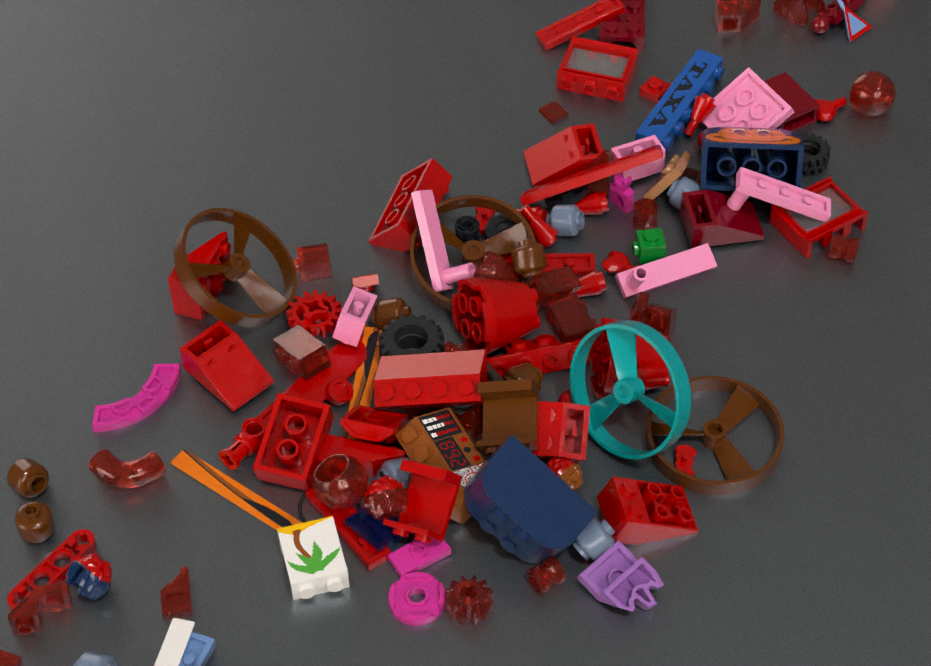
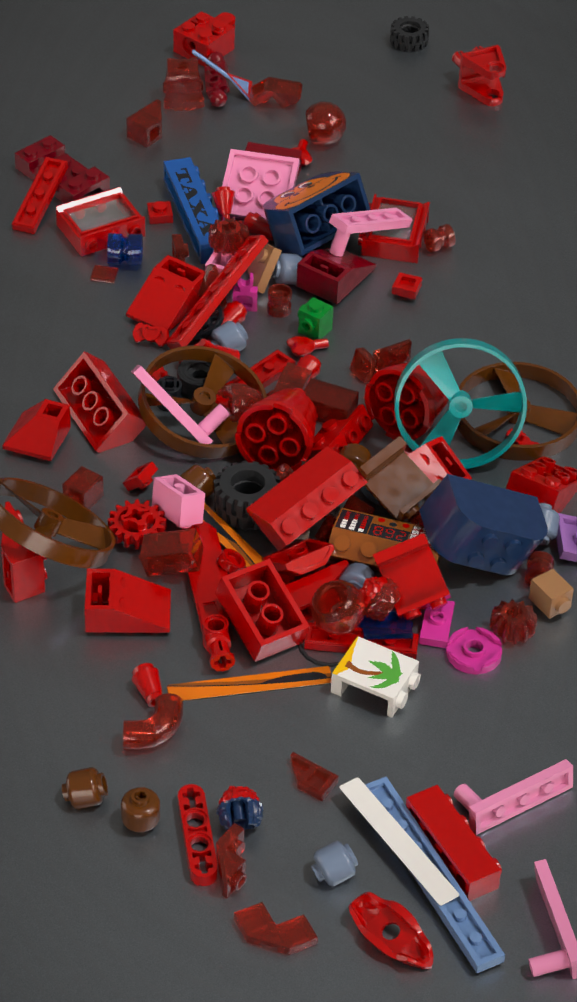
camera: 50 degrees left, 5 degrees down
dark pink tile [92,363,181,432] -> none
reddish brown head [511,239,547,278] -> none
bright pink piece [615,243,717,299] -> none
none -> red slope [2,399,71,461]
none -> clear blue wheel [107,233,143,265]
none -> red piece [132,323,169,347]
none -> red cone [132,663,164,707]
none -> clear red plate [172,234,189,262]
none -> clear red gear [208,217,249,256]
none -> clear red slope [249,77,303,108]
none -> red plate [392,272,422,300]
none -> medium nougat brick [529,569,574,619]

